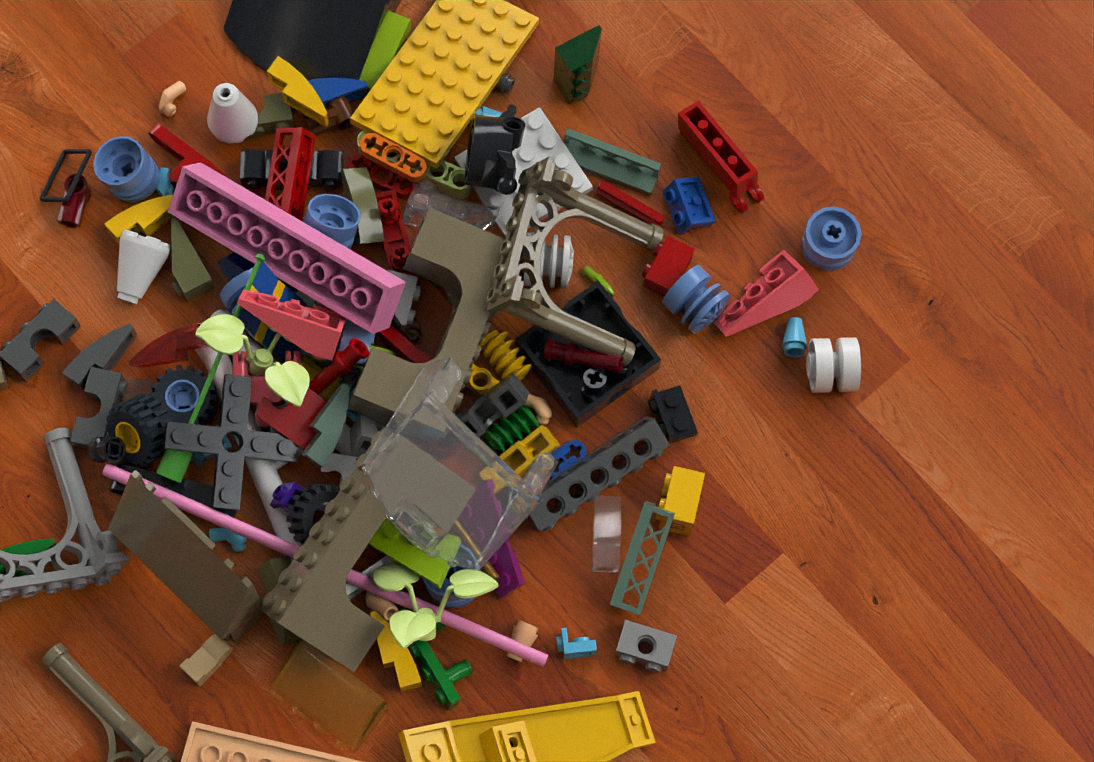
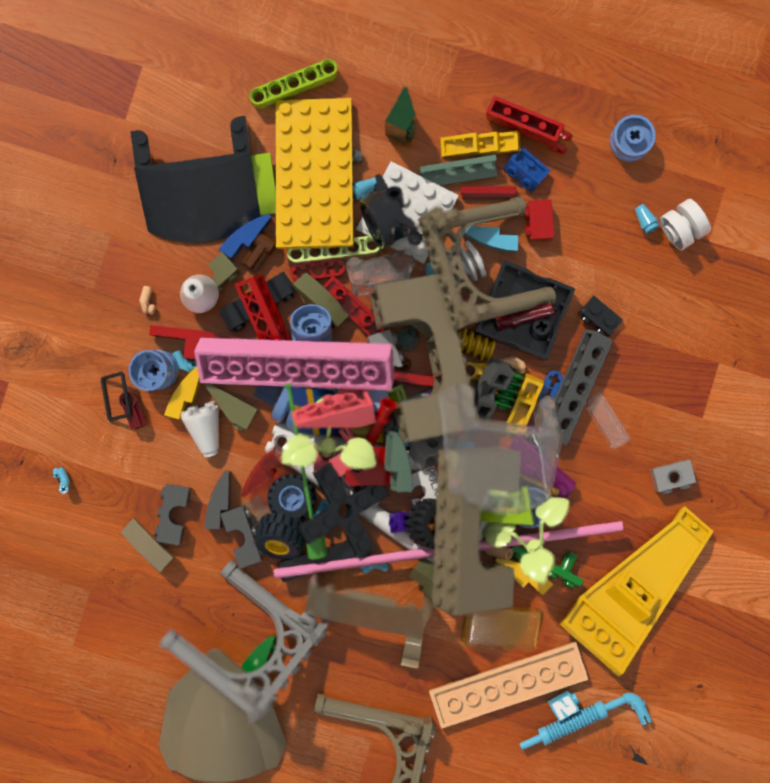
camera: 30 degrees left, 15 degrees up
black wheel [88,436,126,463] -> none
yellow slope [267,56,329,127] -> none
orange beam [360,133,427,182] -> none
light nougat cone [507,620,538,662] -> none
medium azure bracket [556,627,597,660] -> none
lime helmet [582,265,615,296] -> none
sand green fence [610,501,675,615] -> none
yellow brick [655,466,705,536] -> none
medium blue wheel [662,265,731,334] -> none
coral wedge [714,250,819,337] -> none
none -> clear light blue gear [396,327,420,351]
none -> yellow slope [441,131,521,157]
none -> medium azure slope [460,226,518,254]

